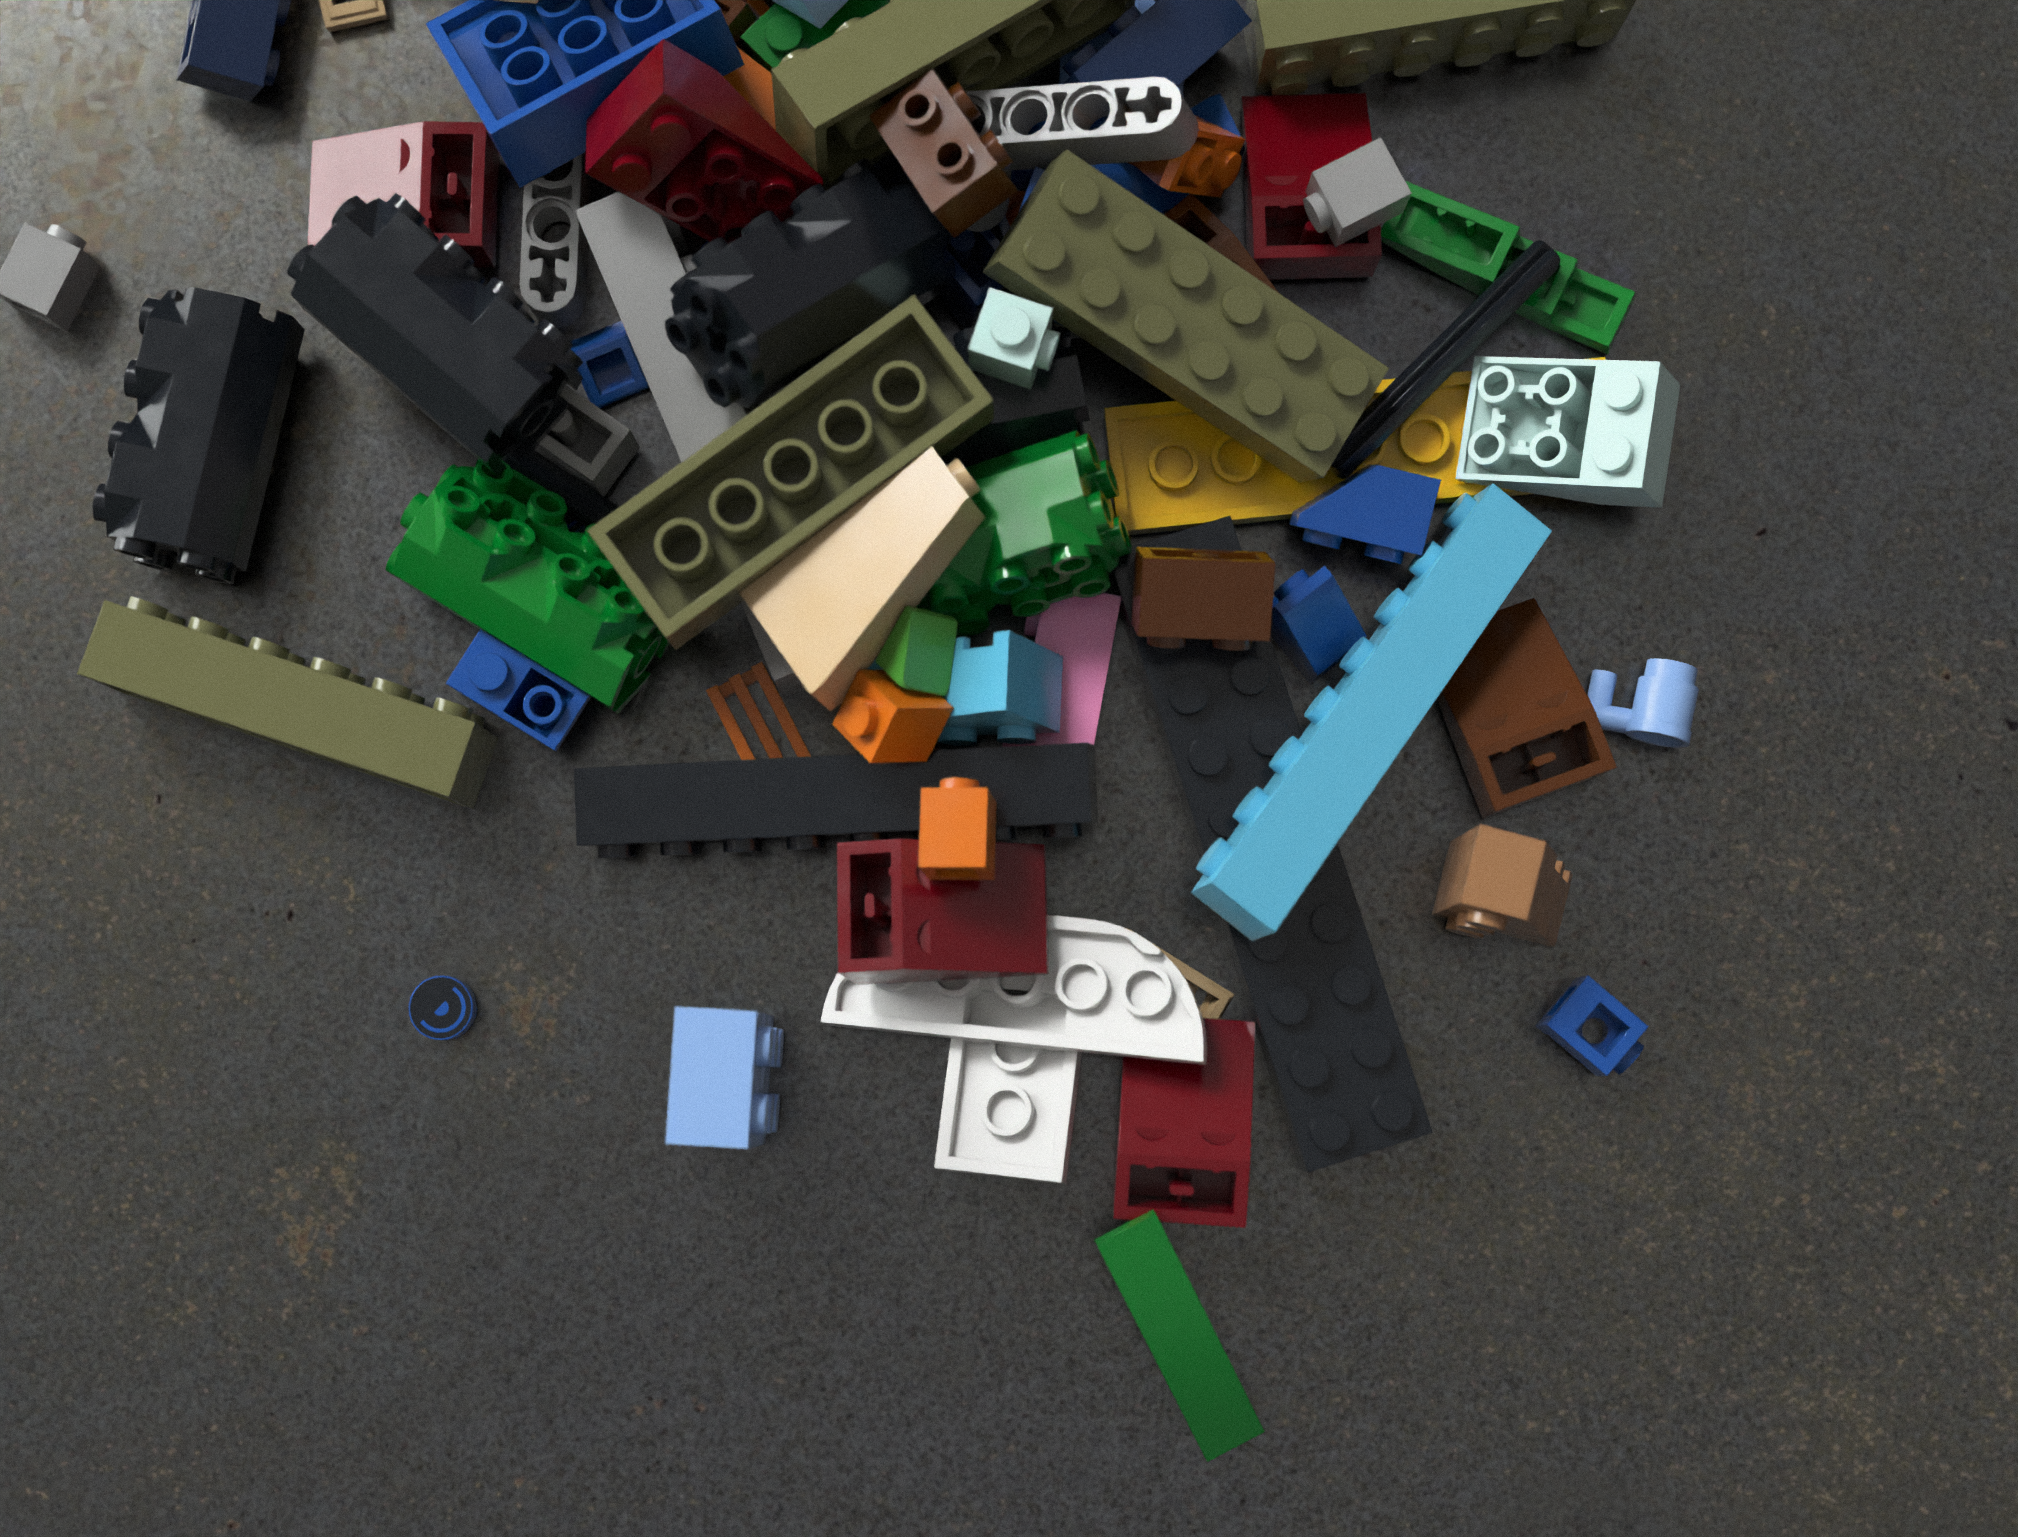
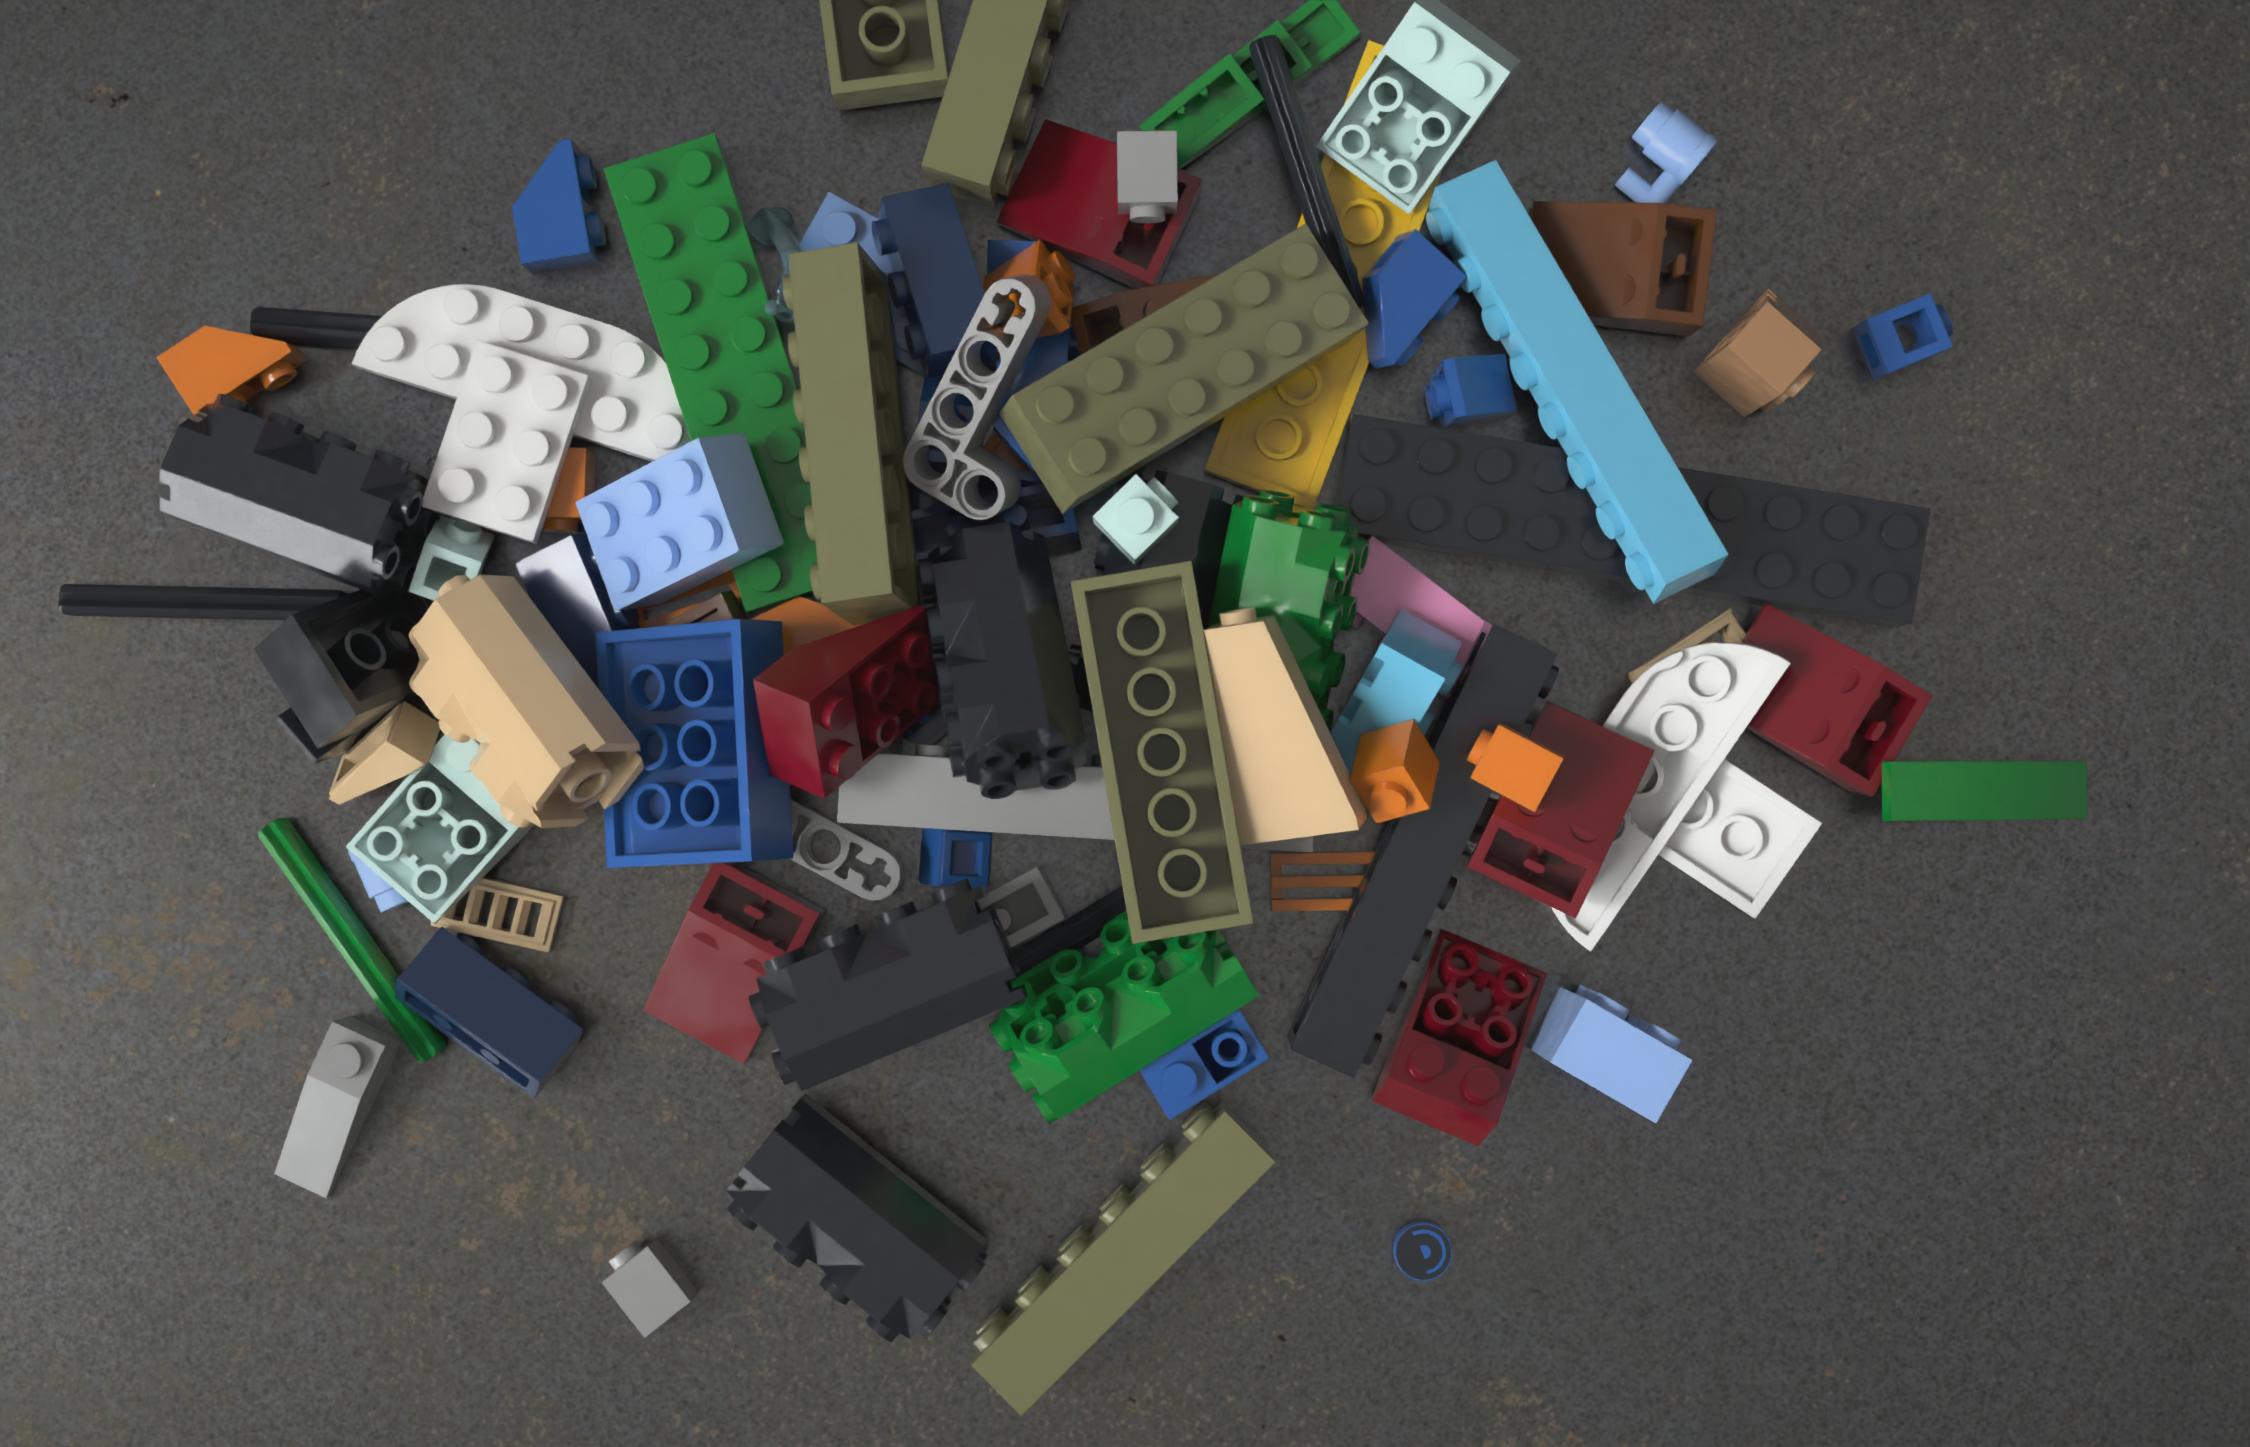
camera: 60 degrees left, 5 degrees up
reddish brown brick [869,69,1018,238] -> none
bright green slope [875,605,958,696] -> none
reddish brown brick [1131,547,1276,651] -> none
none -> dark red slope [1371,928,1547,1146]

